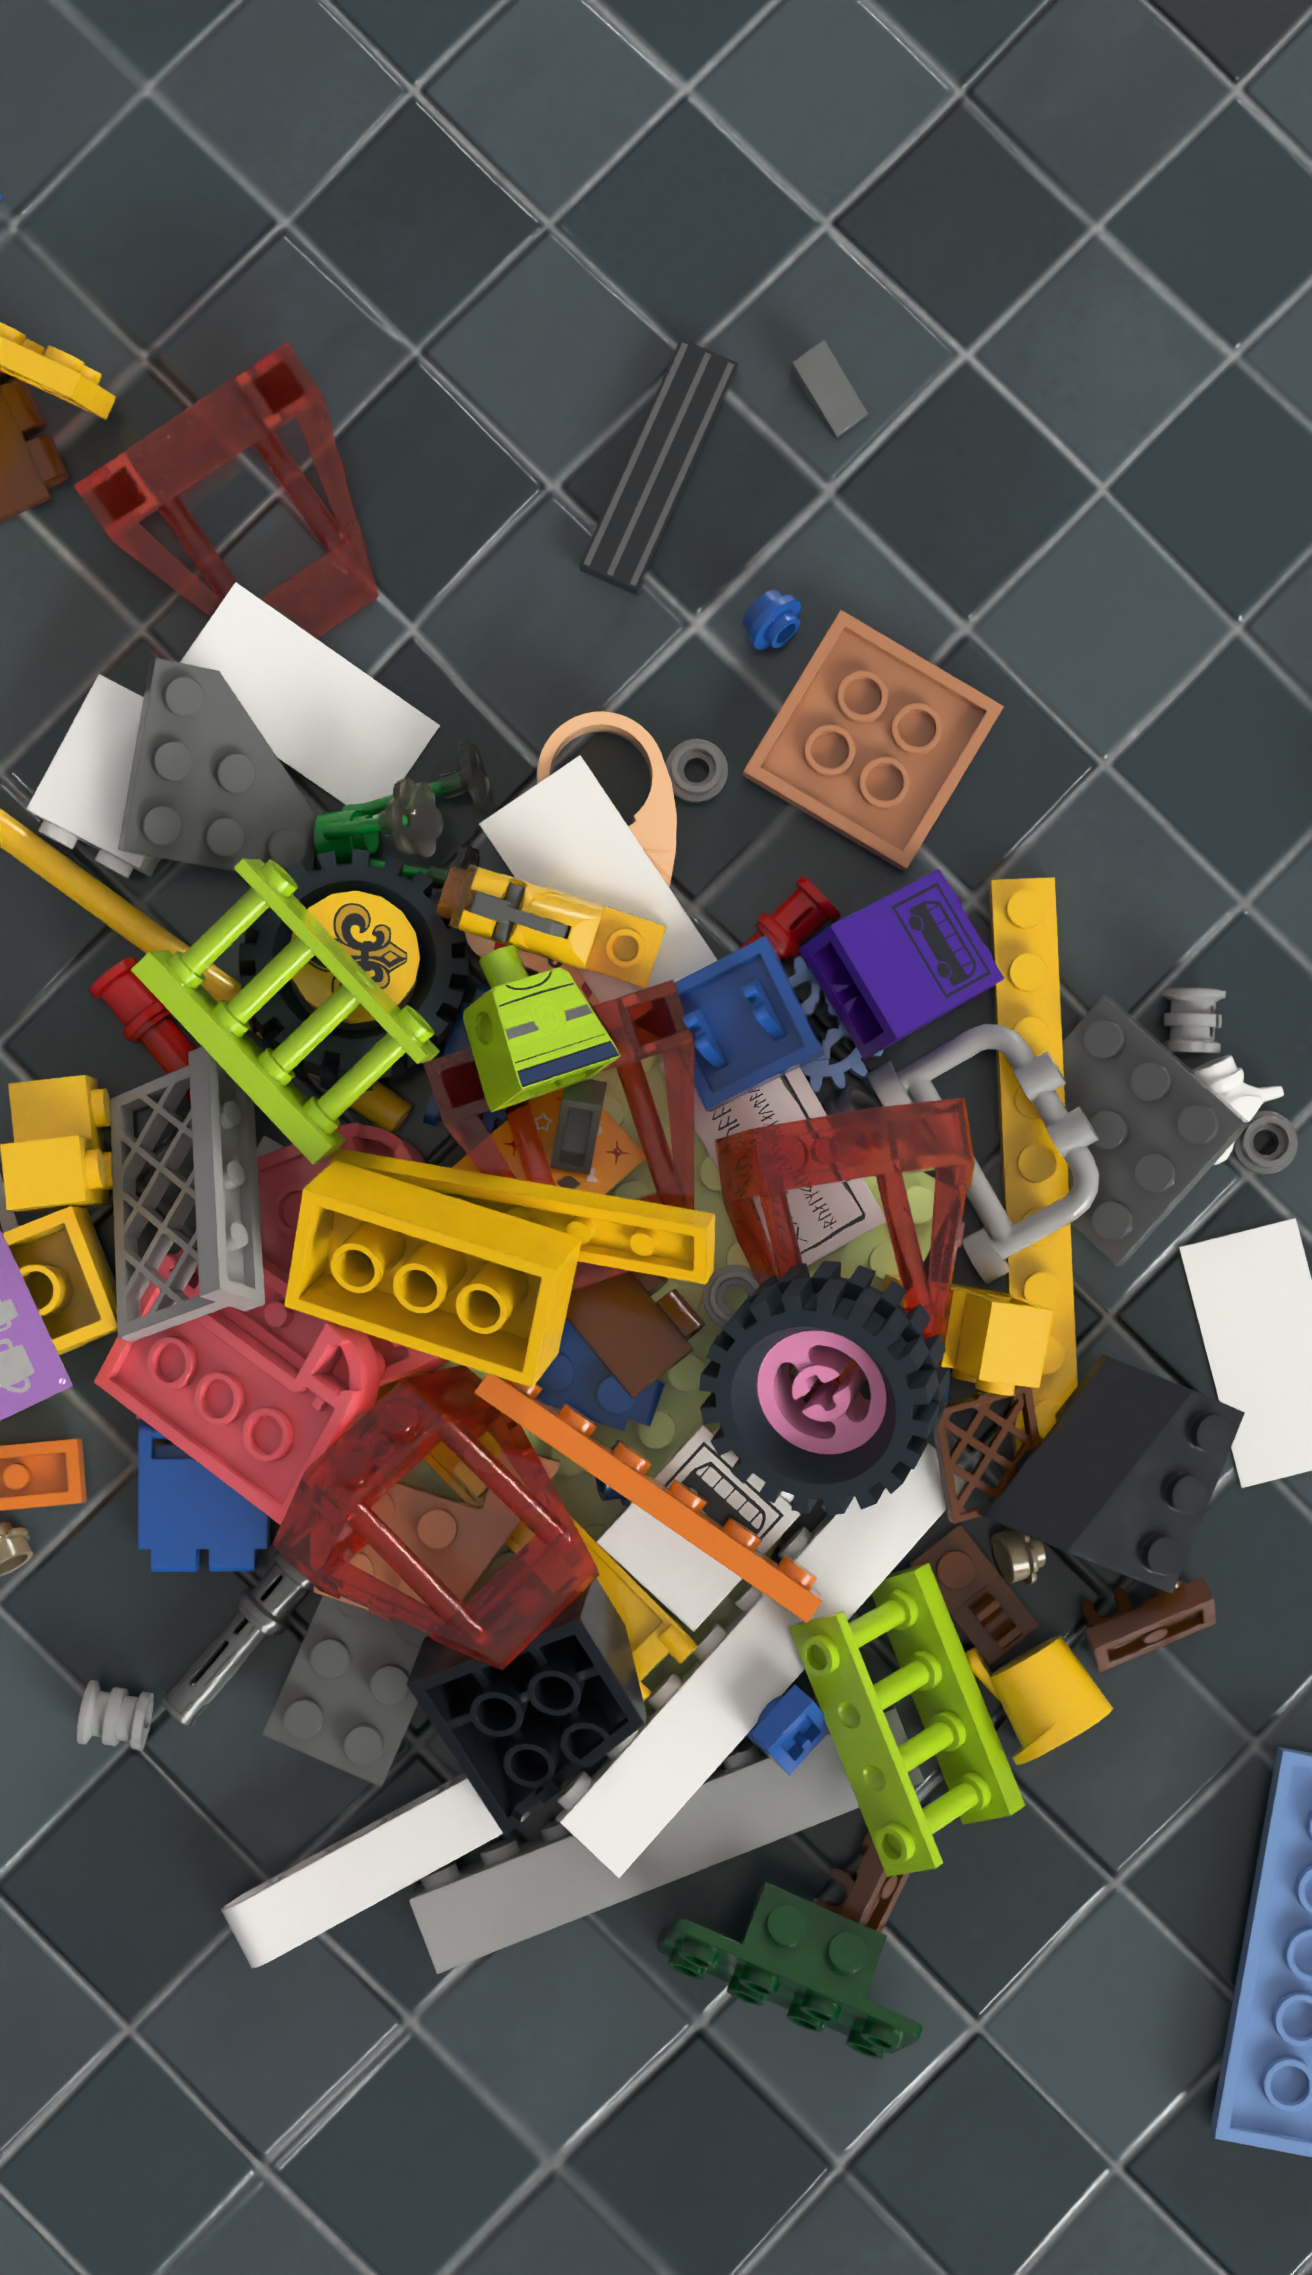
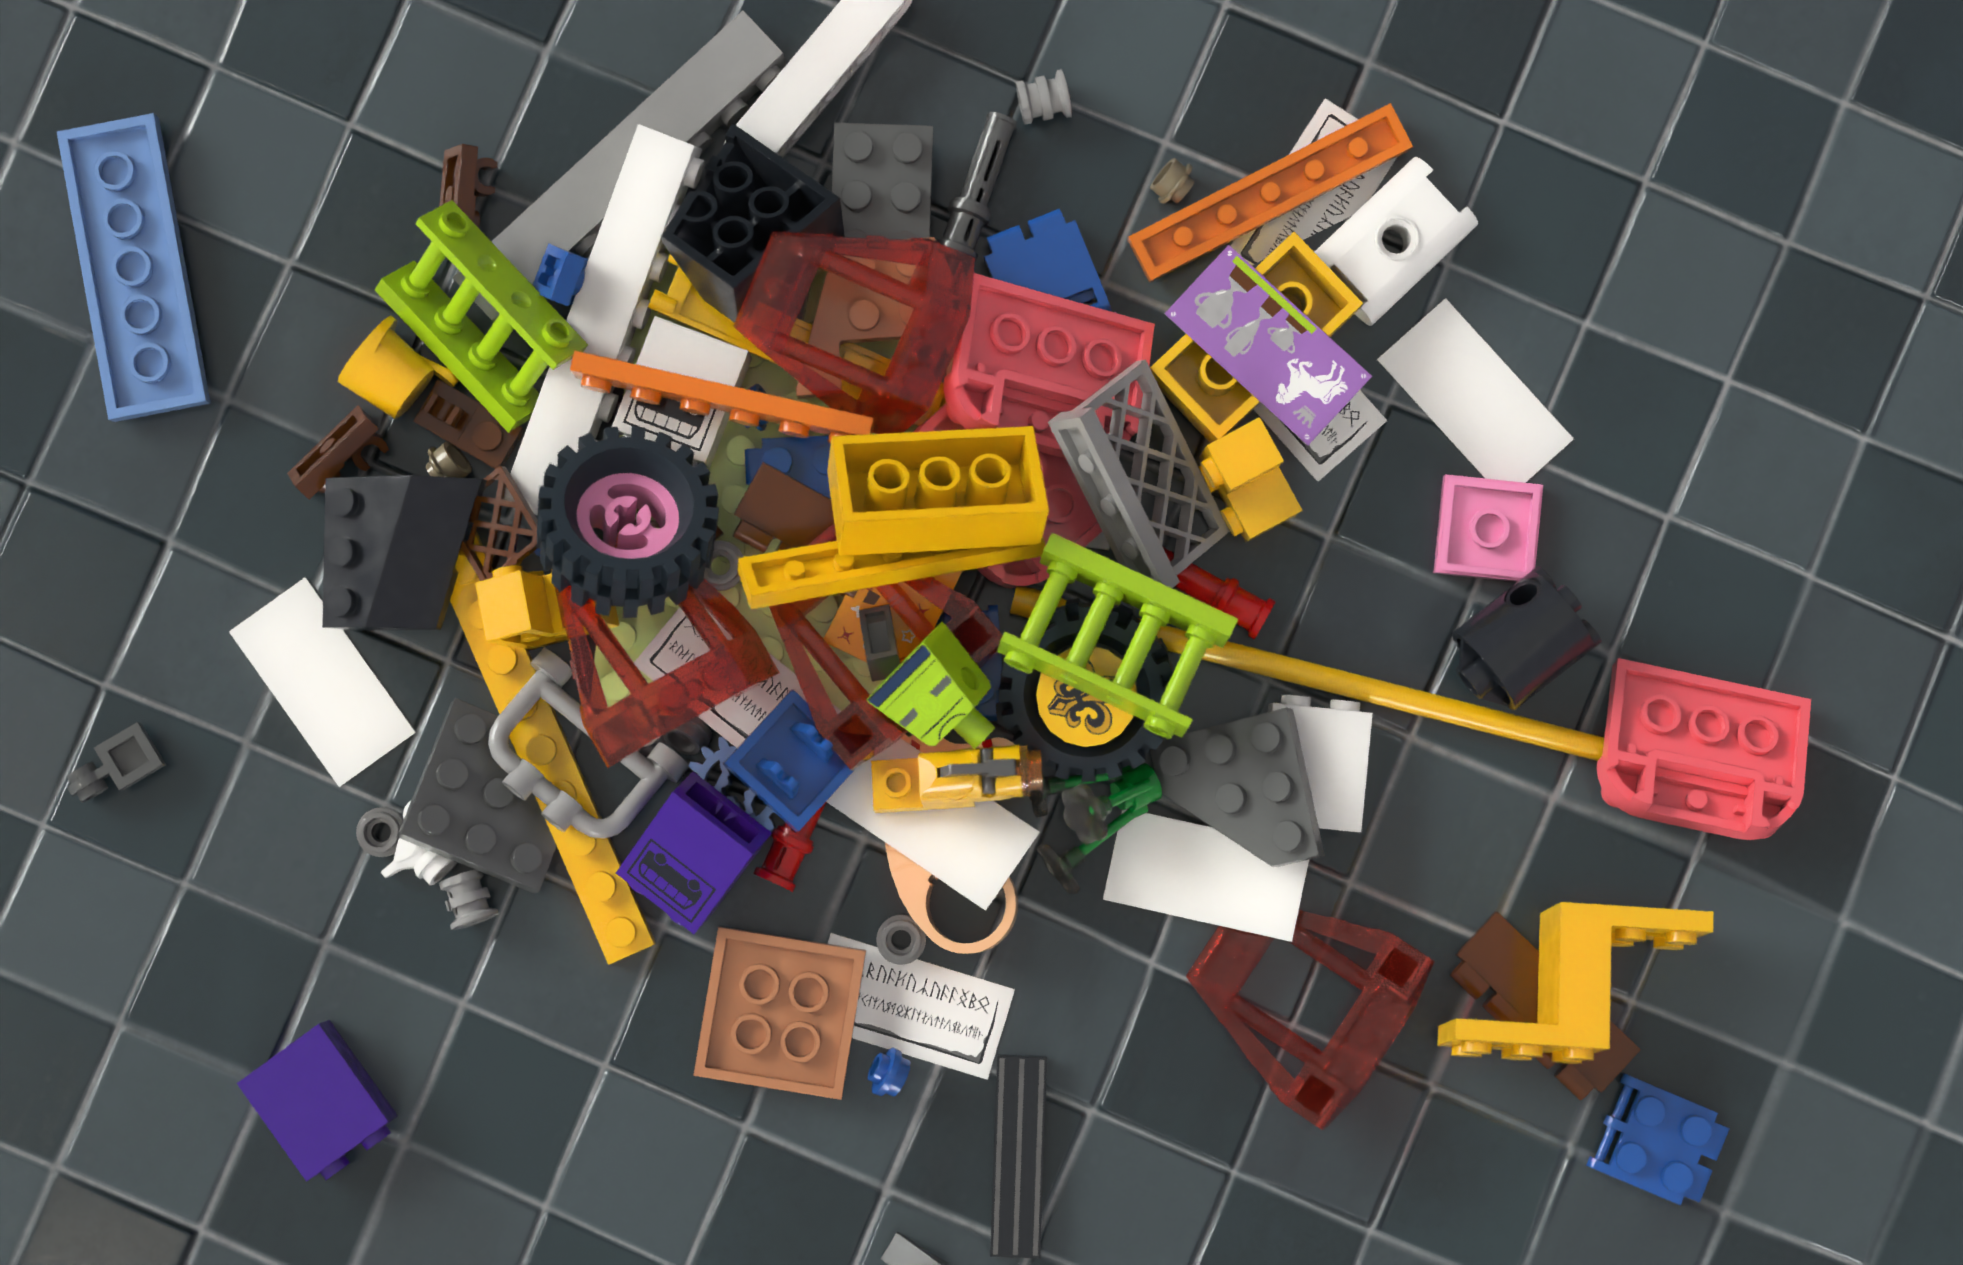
camera: 155 degrees right, 0 degrees up
dark green bracket [657,1882,923,2059] -> none
none -> white sticker [828,933,1015,1080]

